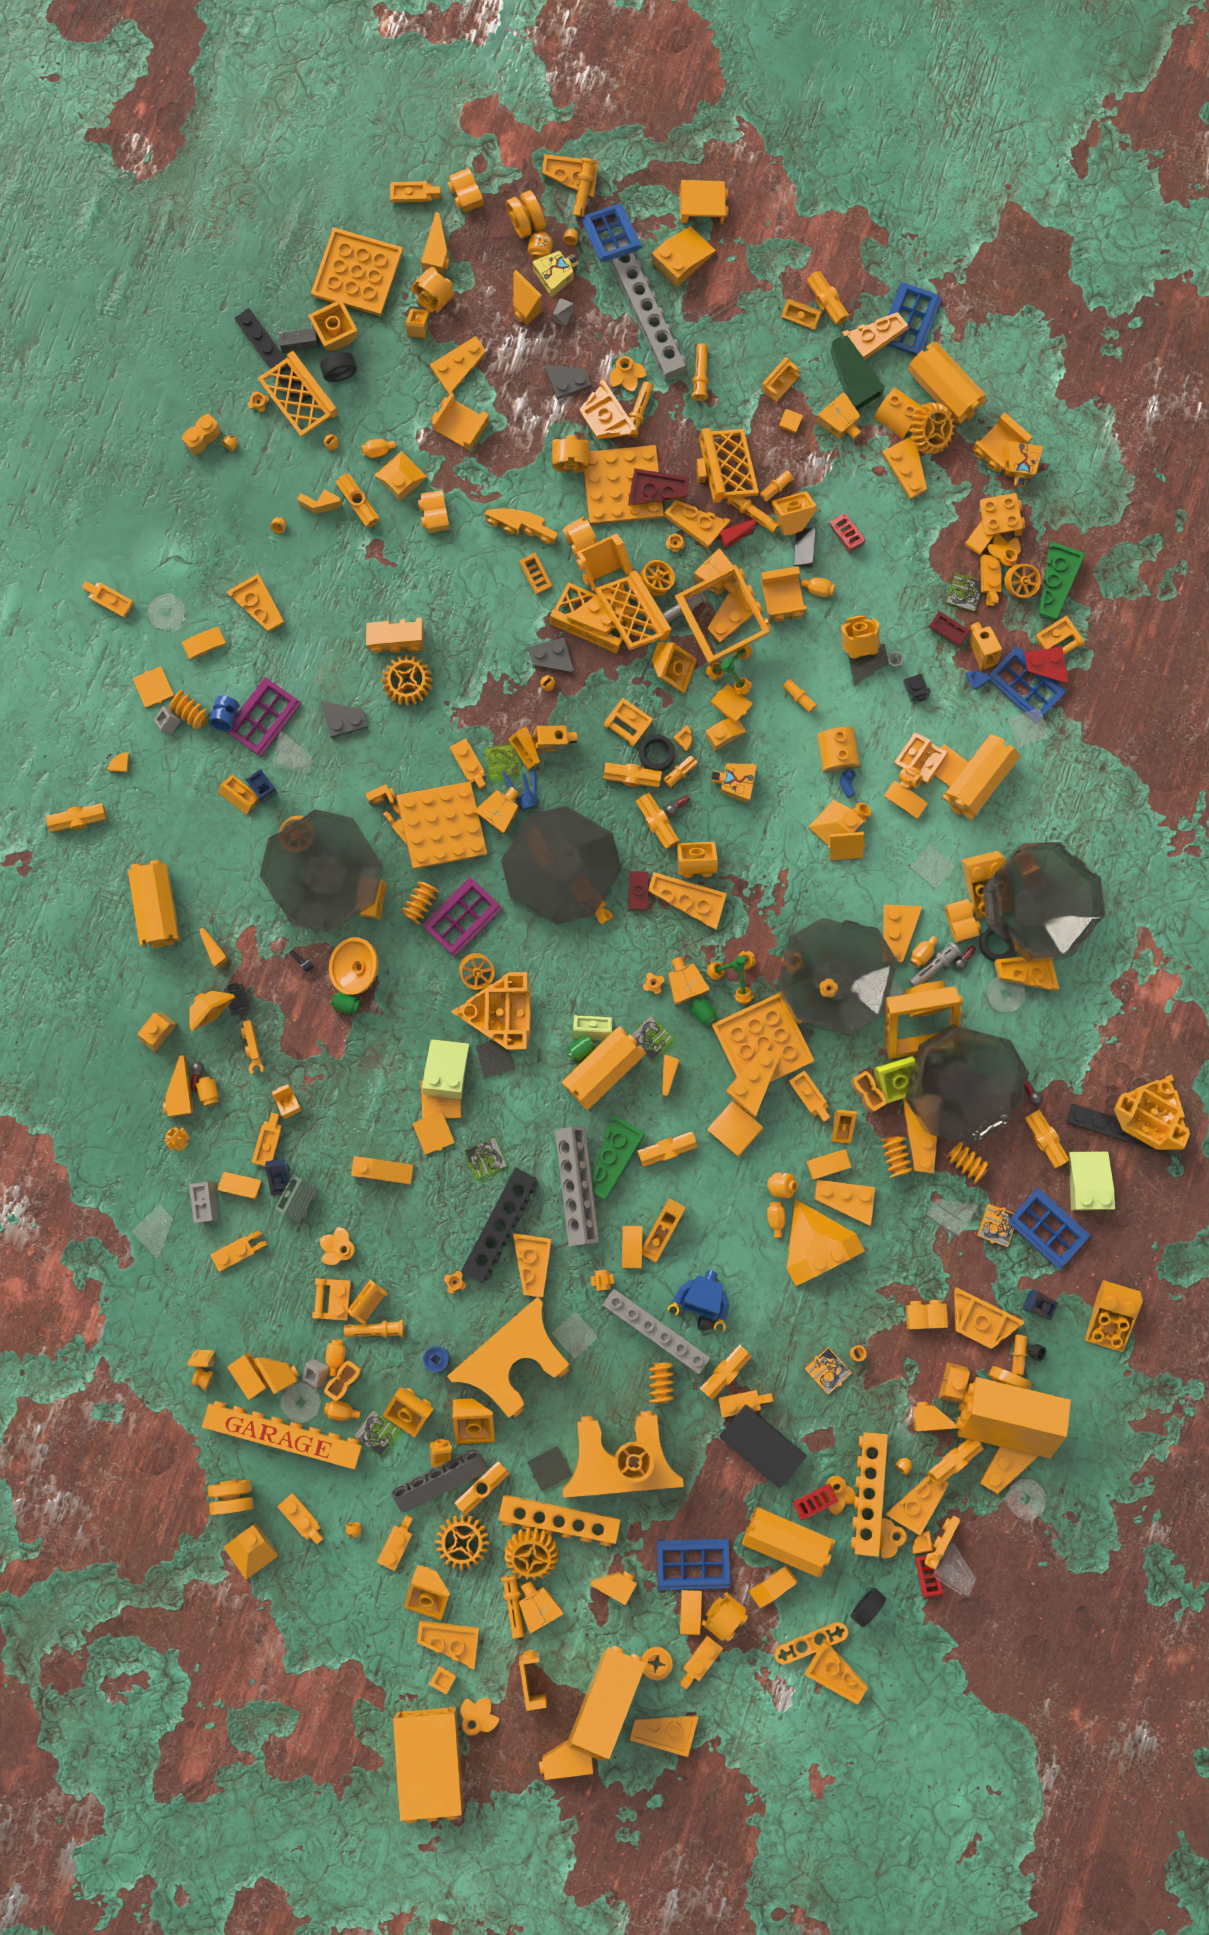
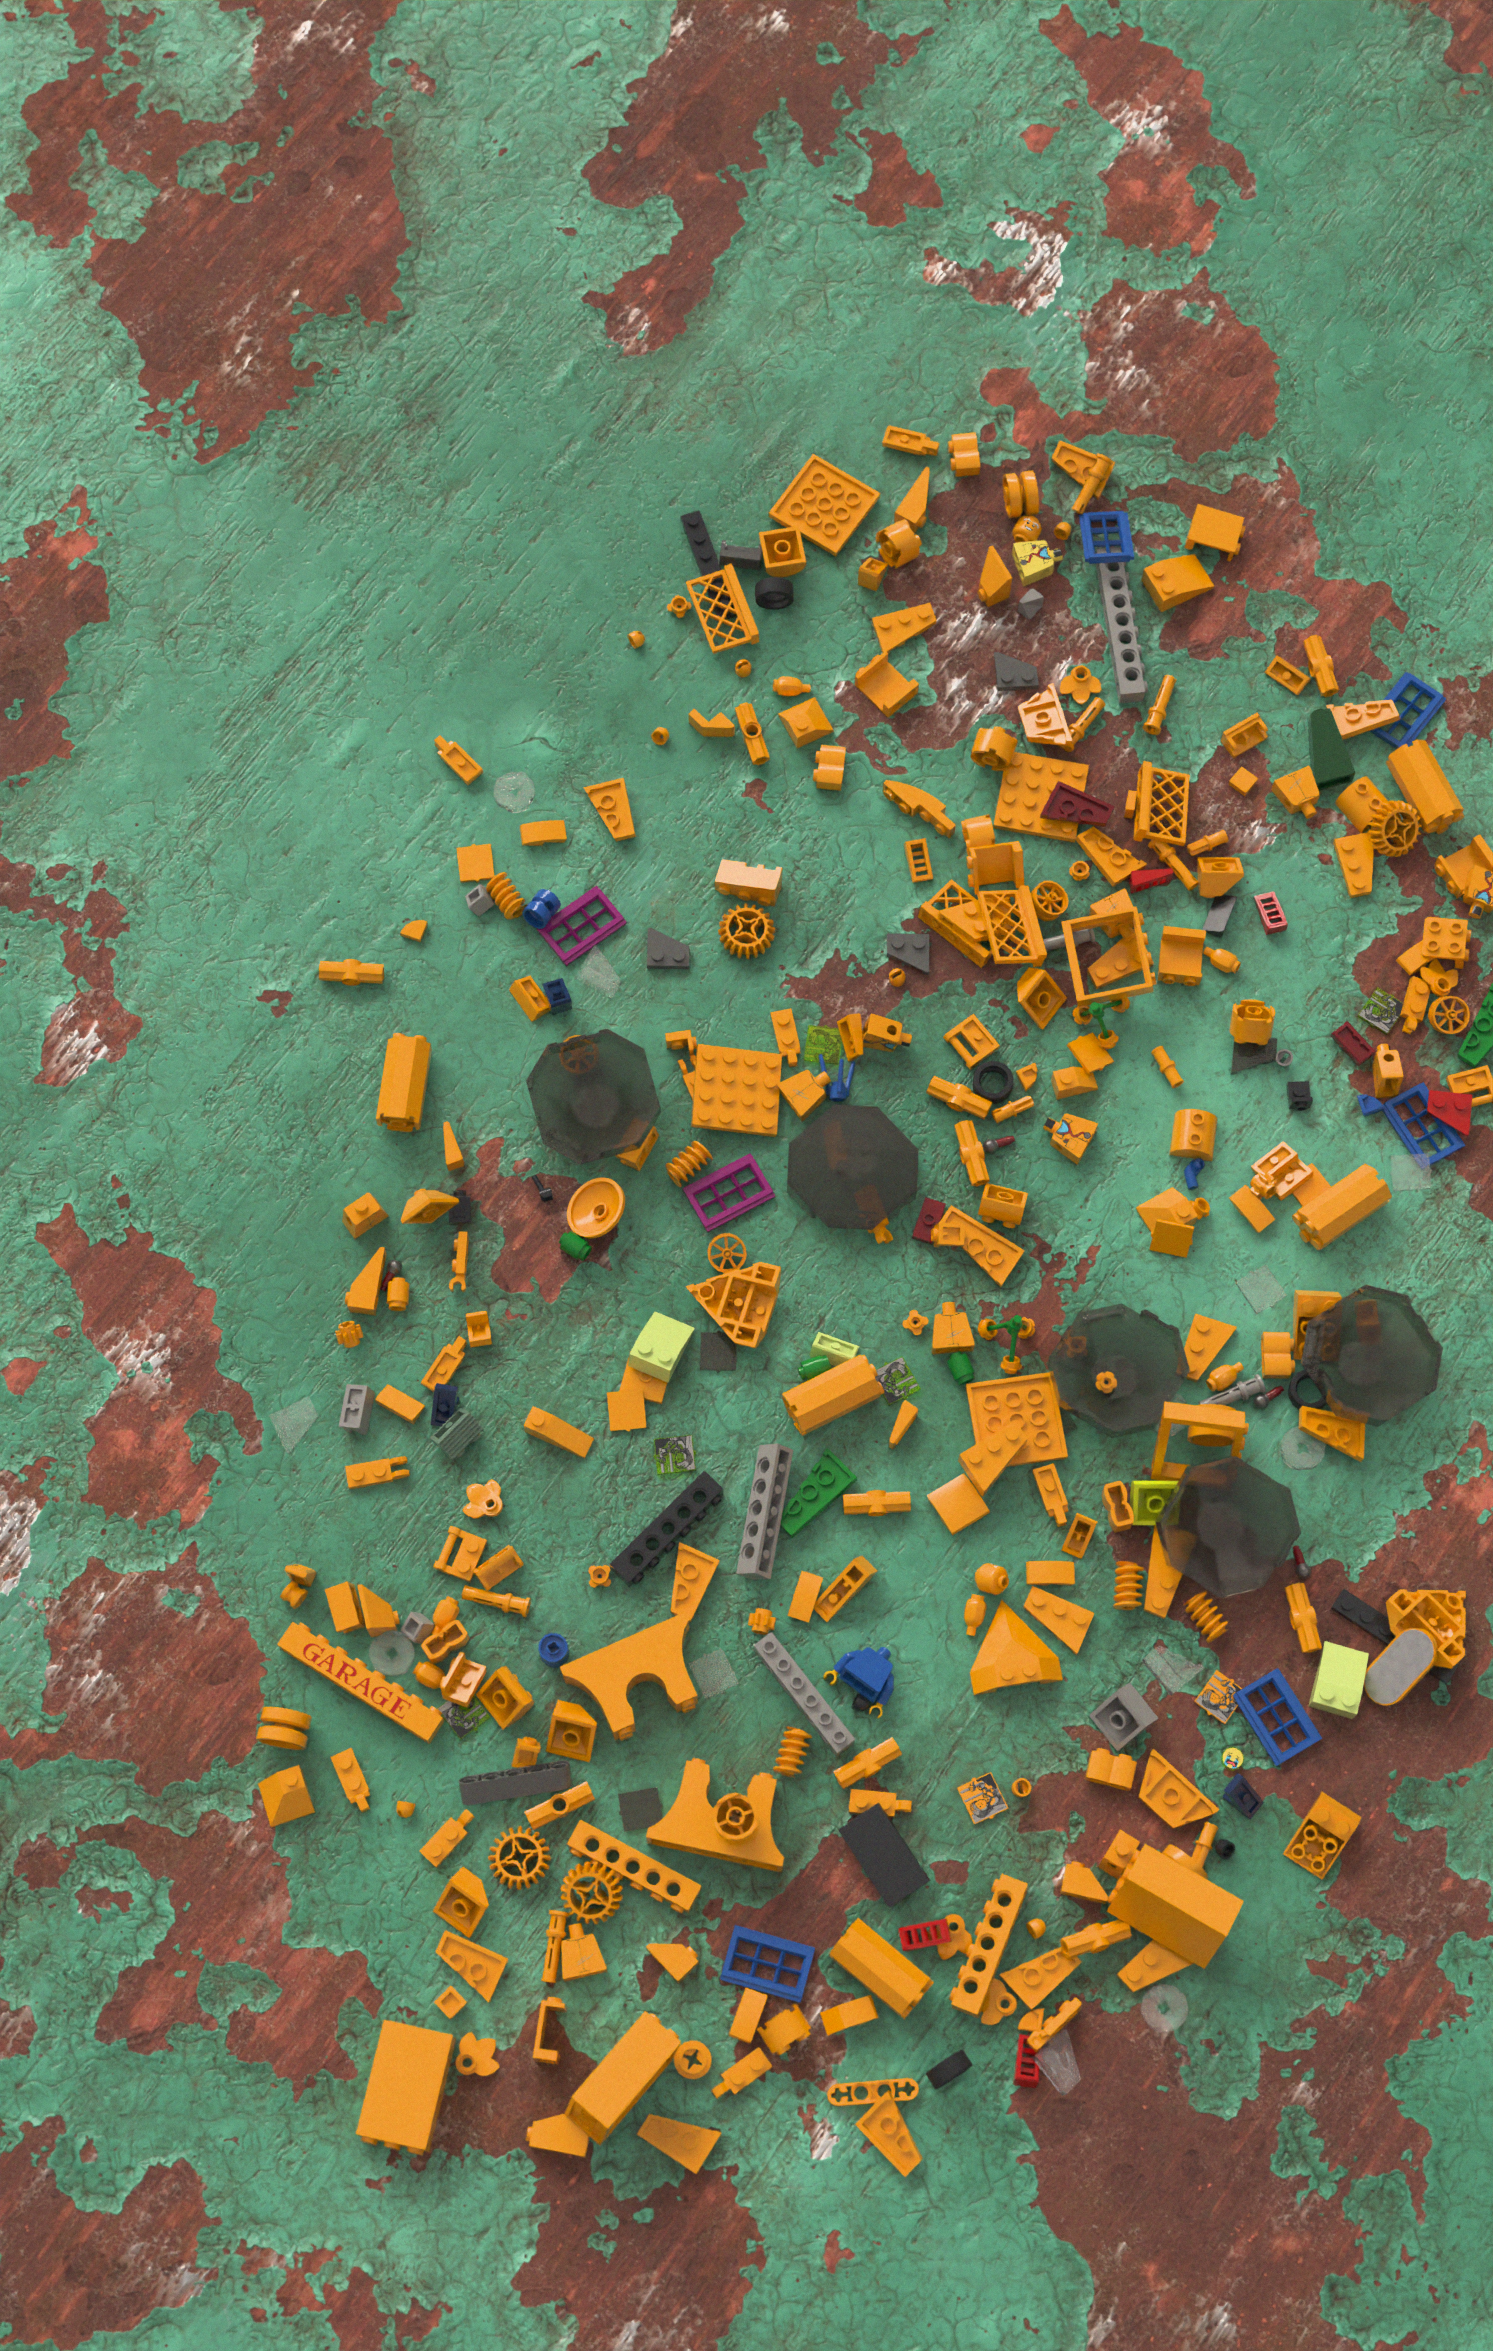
camera: 20 degrees right, 10 degrees down
light orange brick [182,414,221,456] -> none
none -> light orange bracket [439,1651,487,1707]
none -> light orange bracket [931,1222,965,1247]
none -> light grey slope [1089,1683,1159,1751]
none -> tile [1221,1747,1244,1771]
none -> flat silver tile [1364,1628,1438,1705]

